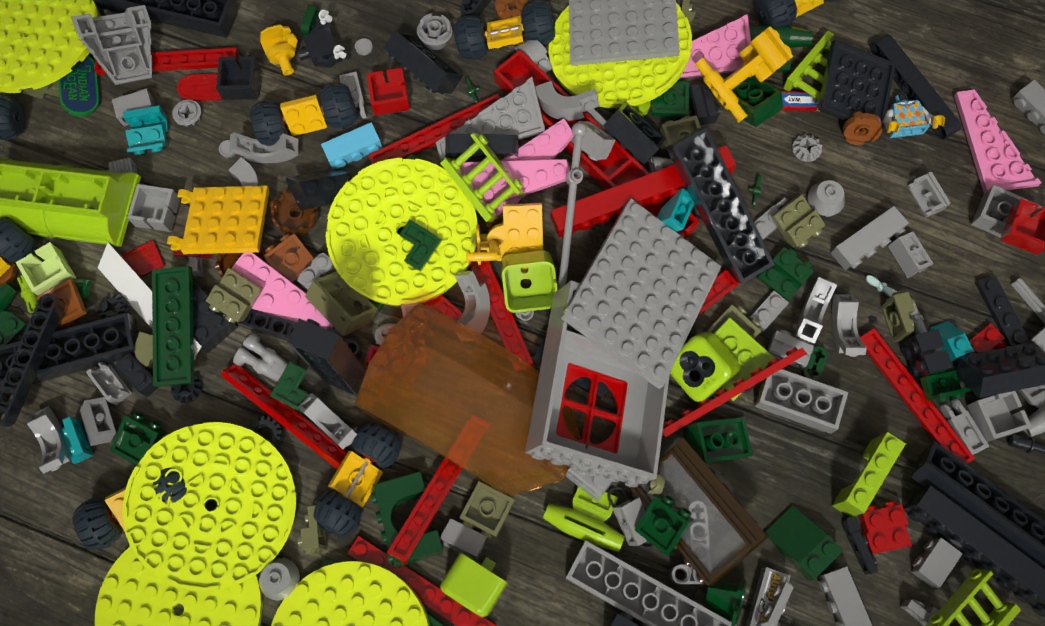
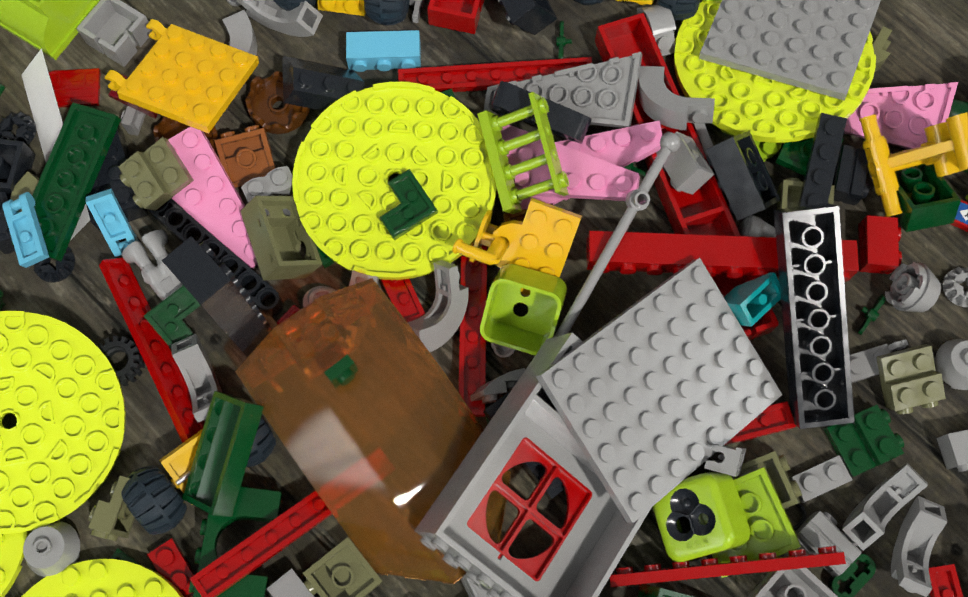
camera: 20 degrees right, 0 degrees up
none -> medium azure plate [2,192,49,268]
none -> medium azure plate [86,189,139,257]
none -> dark green slope [182,391,264,517]
none -> dark green plate [324,354,359,388]
none -> light grey slope [470,368,525,404]
none -> light grey hinge [704,446,746,477]
none -> black plate [798,113,847,207]
none -> red brick [858,215,902,274]
none -> light grey cone [885,262,941,312]

